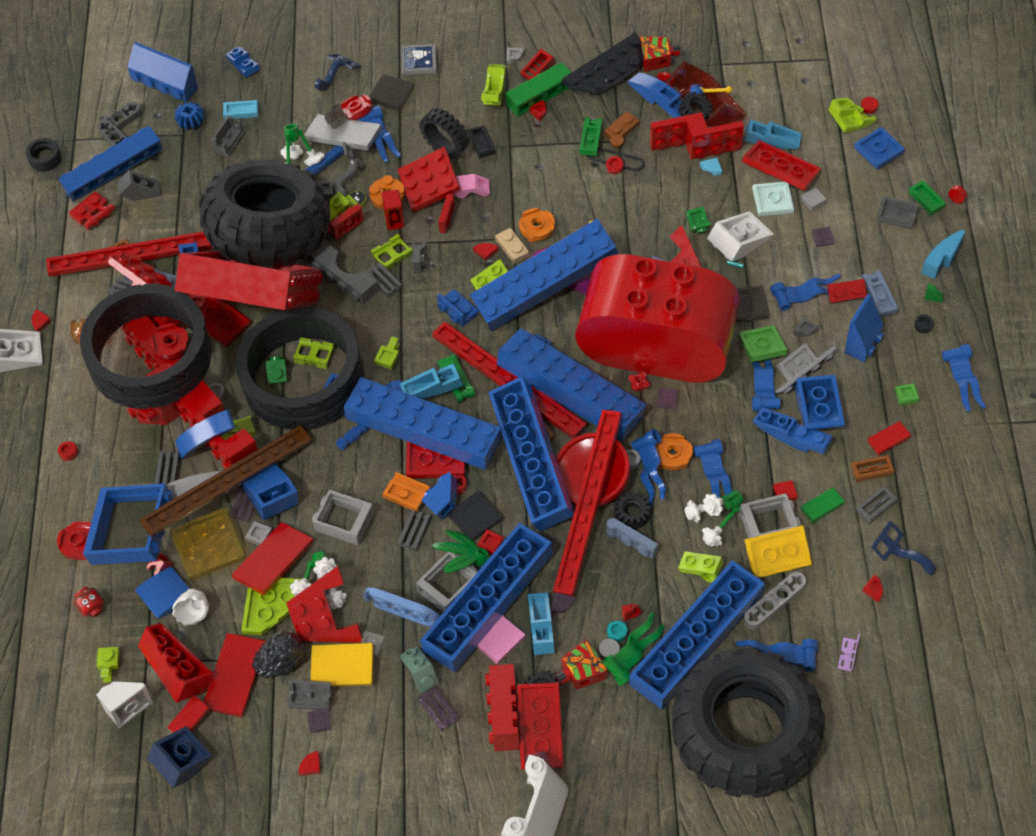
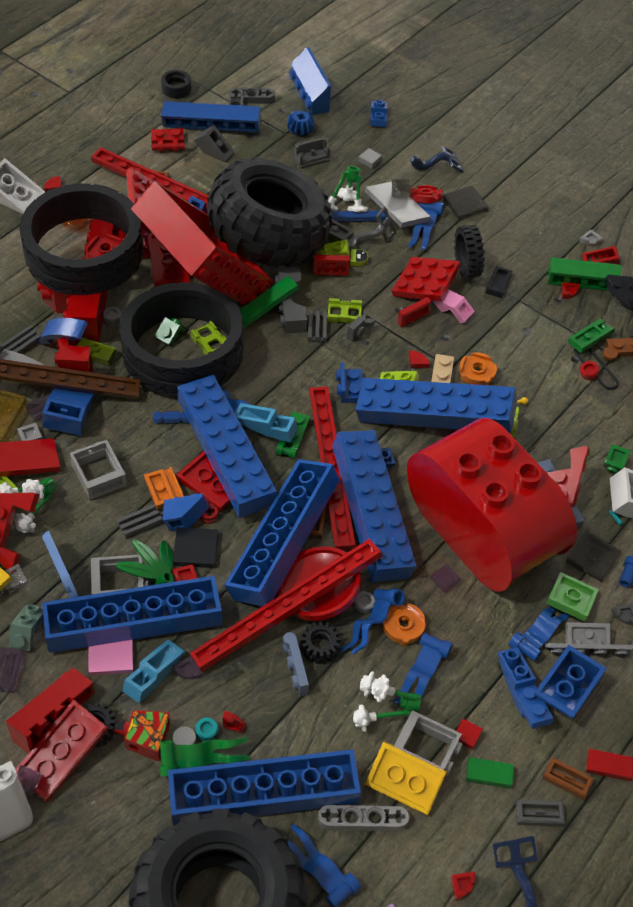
camera: 35 degrees right, 5 degrees down
medium azure tile [223,100,258,119] -> none
orange plate [369,175,405,209] -> none
lime plate [374,336,400,370] -> none
red brick [381,189,405,231] -> none
tile [401,44,436,75] -> none
lime arch [481,64,507,106] -> none
red plate [628,372,650,391] -> none
lime plate [678,552,723,583] -> none
none -> green tile [240,276,299,329]
none -> light grey tile [359,148,382,169]

